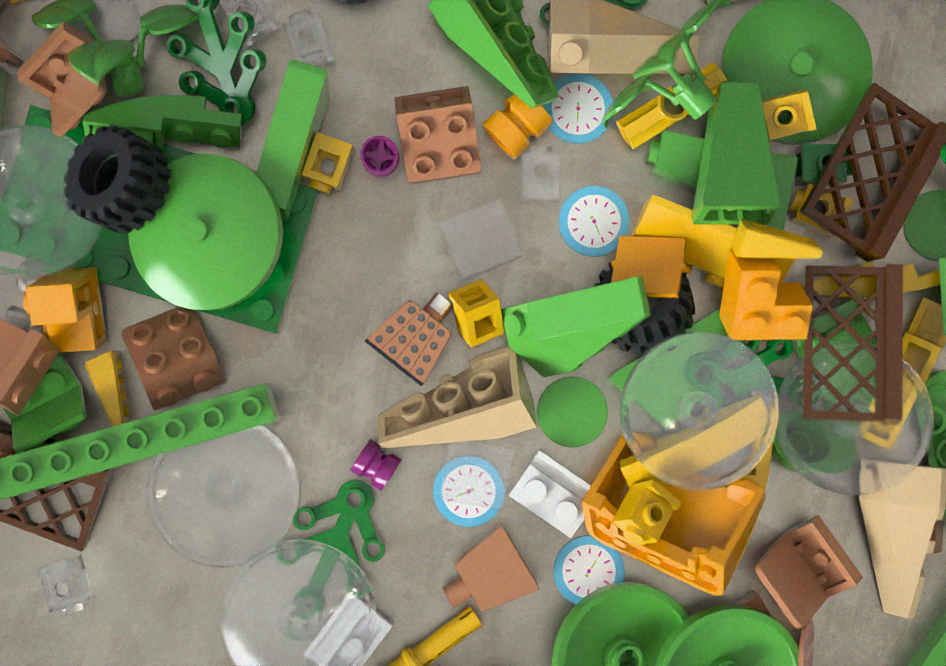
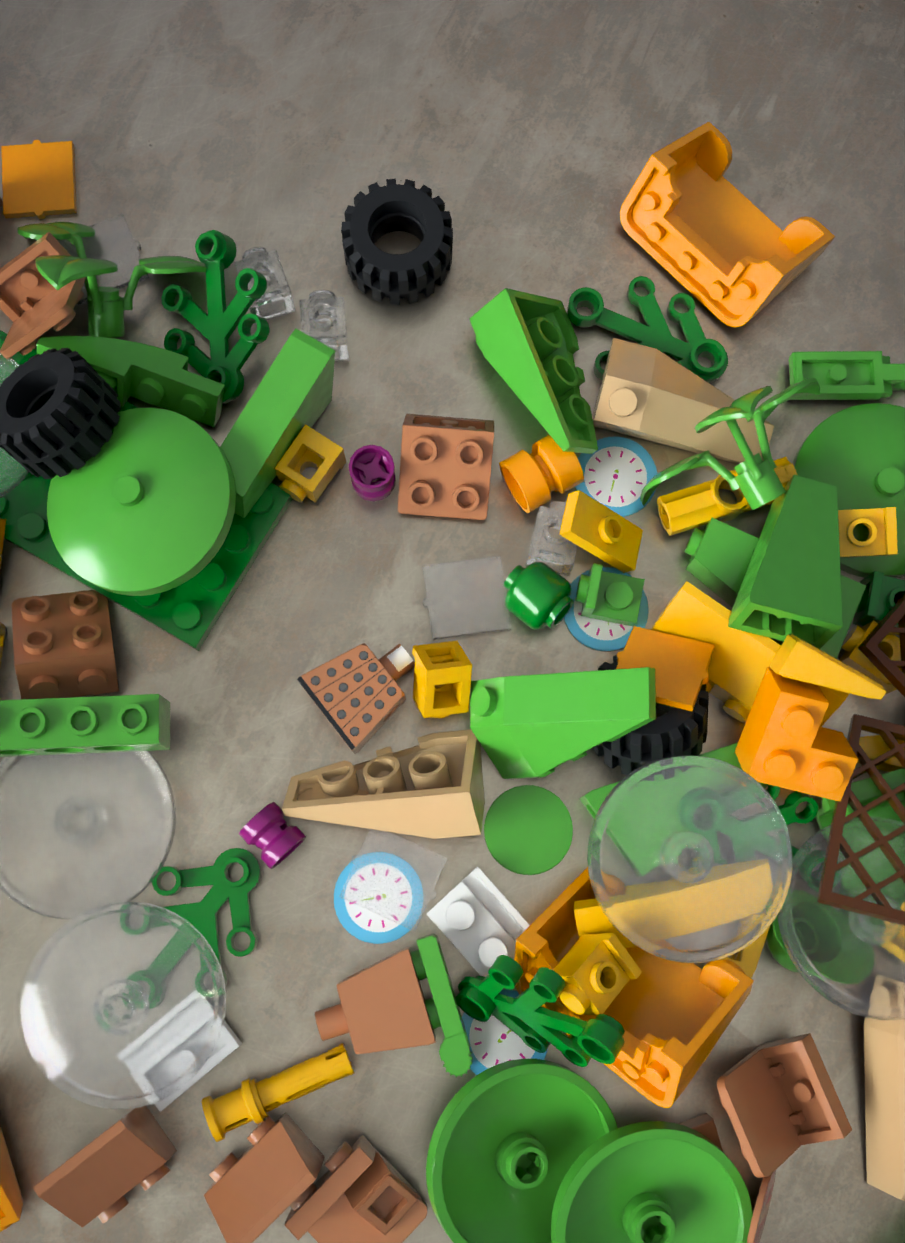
camera: 10 degrees right, 10 degrees down
none -> bright green hinge [411,934,473,1077]
none -> green plant [456,955,625,1067]
none -> green head [503,562,574,630]
none -> yellow plate [559,490,643,573]
none -> bright green bracket [575,563,645,627]

